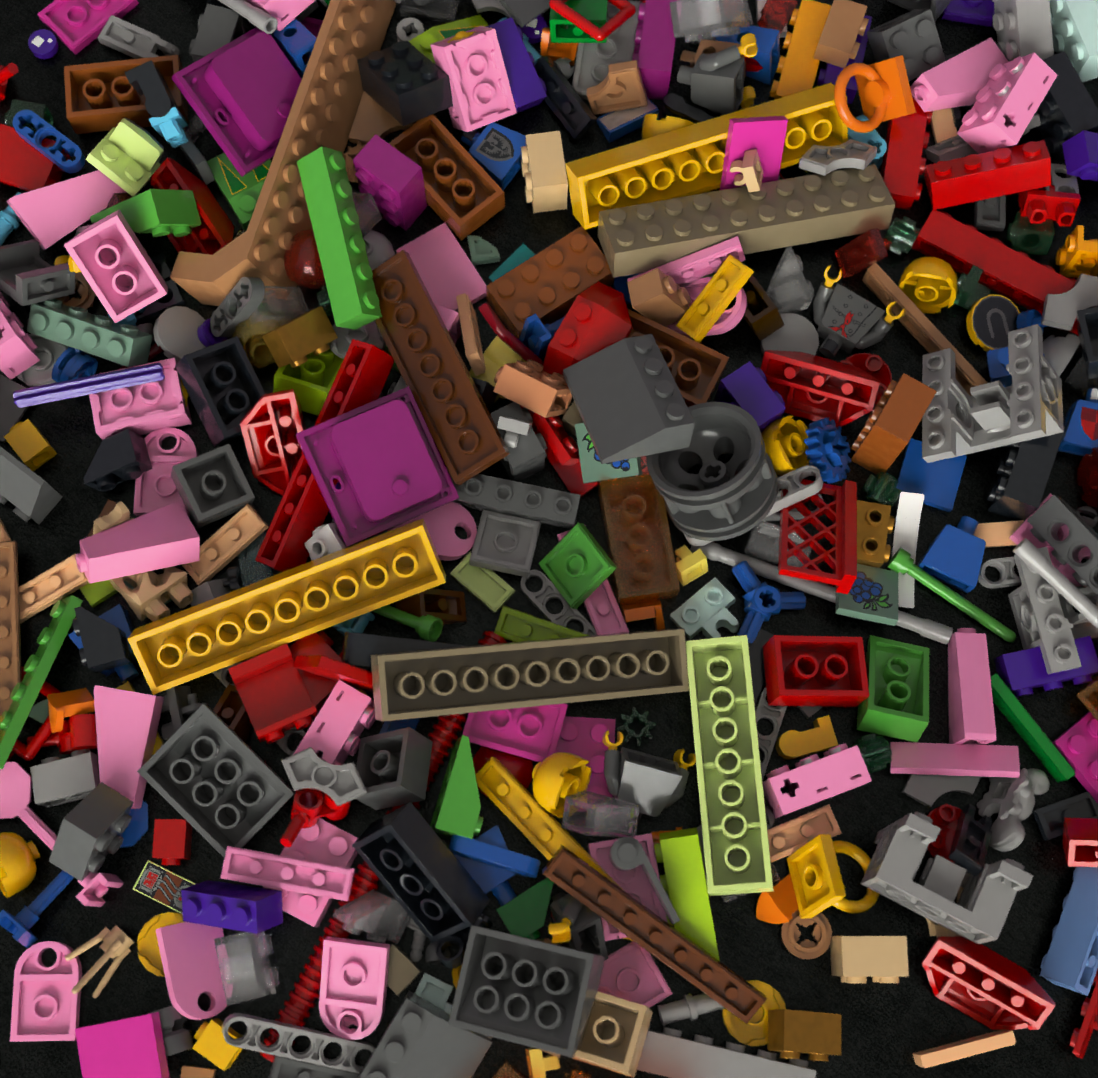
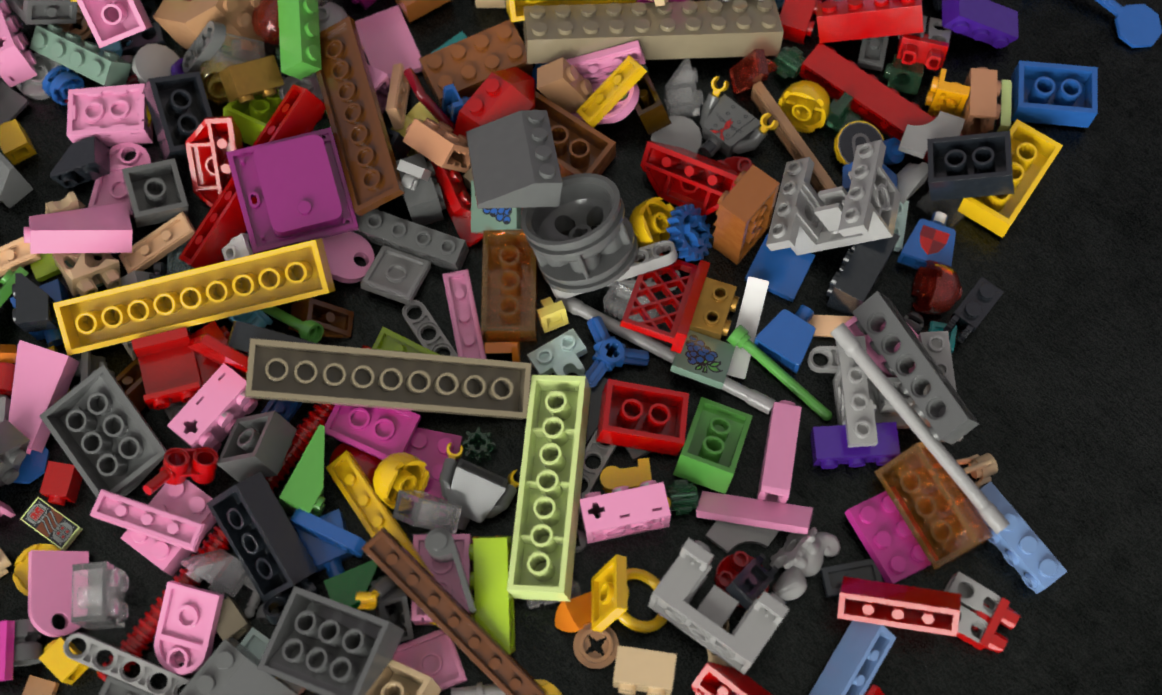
camera: 15 degrees right, 5 degrees down
axle [13,363,165,408] -> none
dark purple brick [181,880,283,934] -> none
light grey tile [281,747,367,807] -> none
yellowish green tile [450,552,515,614] -> none
sand green tile [467,235,500,266] -> none
bright green tile [539,523,617,609] -> none
dark purple brick [714,361,786,433] -> none
light nougat tile [768,804,842,863] -> none
clear green gear [861,472,902,507] -> none
green tile [990,673,1076,783] -> none

